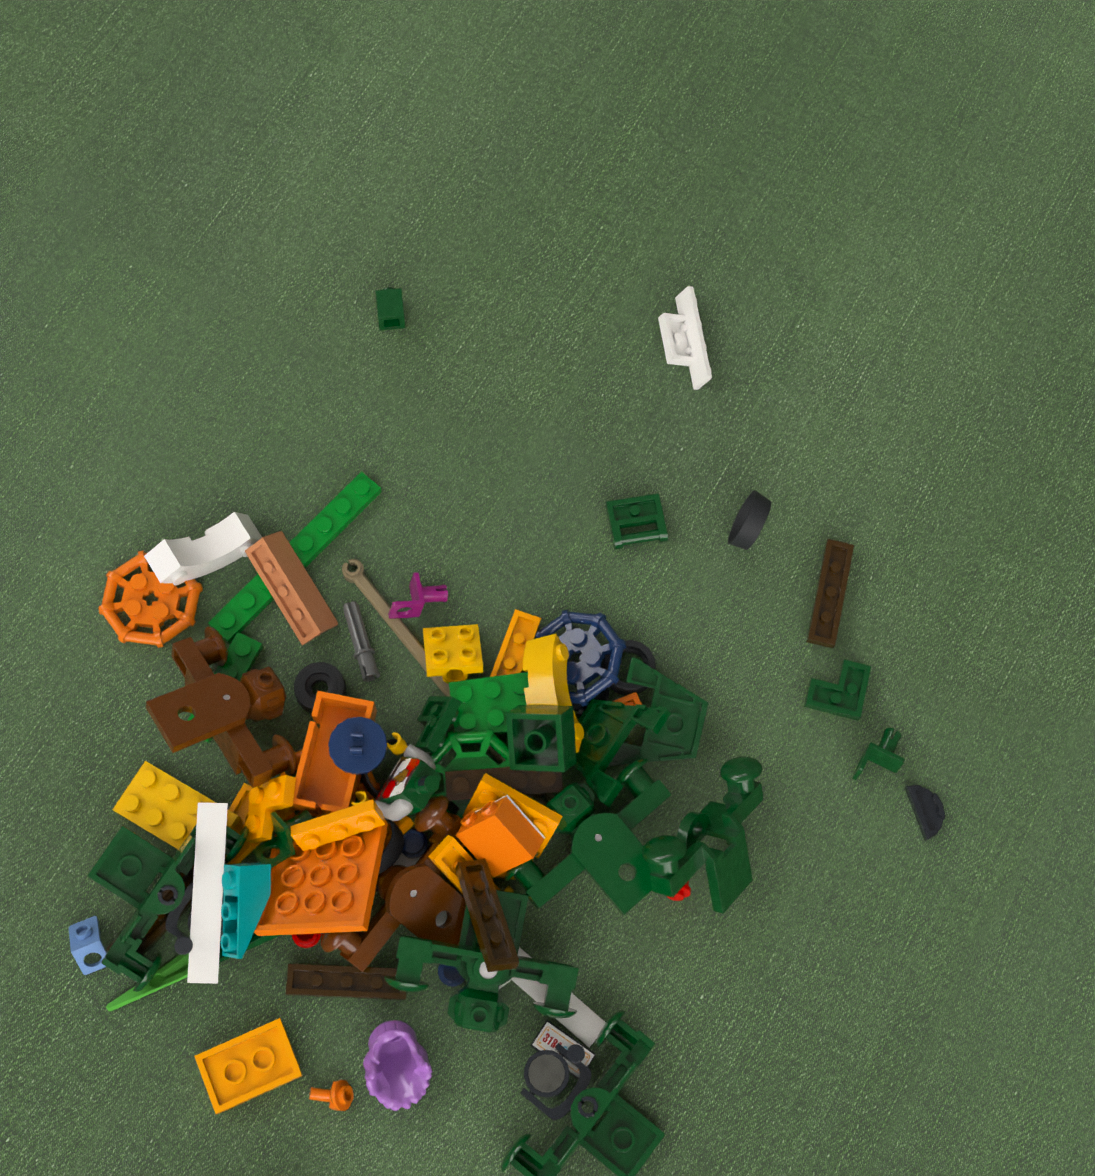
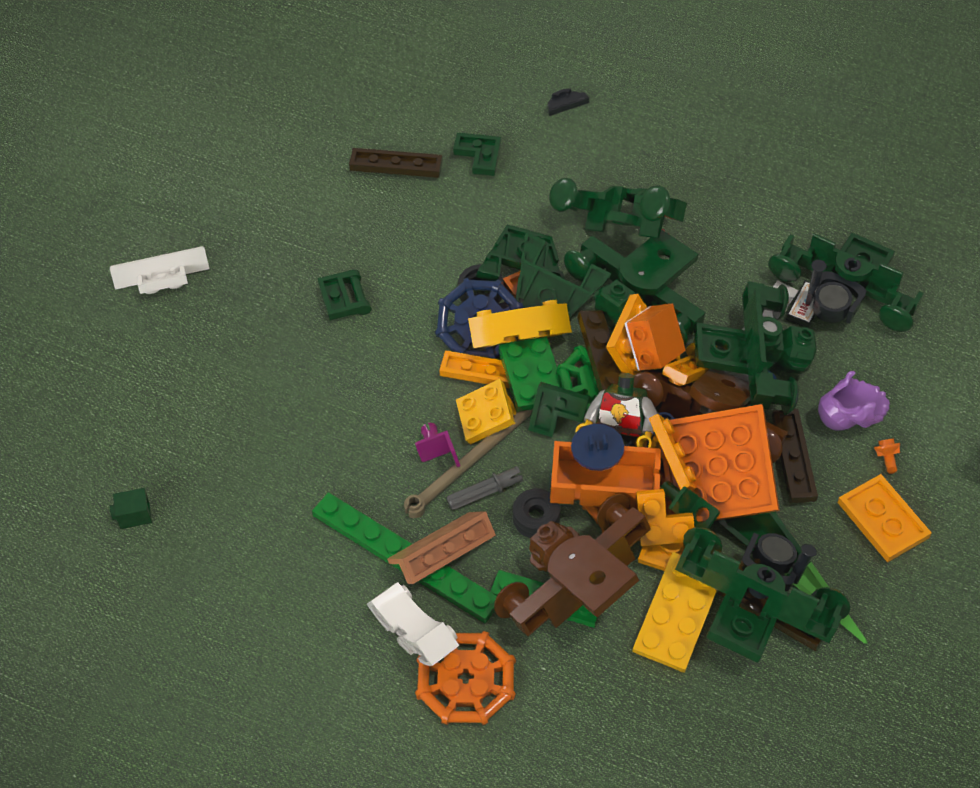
camera: 90 degrees left, 15 degrees down
medium blue bracket [69,916,107,975] -> none
white sticker [187,803,228,984] -> none
teal slope [220,863,271,959] -> none
dark brown plate [455,859,520,972] -> none
dark green brick [506,705,577,772] -> none
black tyre [728,490,771,550] -> none
dark green bracket [852,728,905,780] -> none

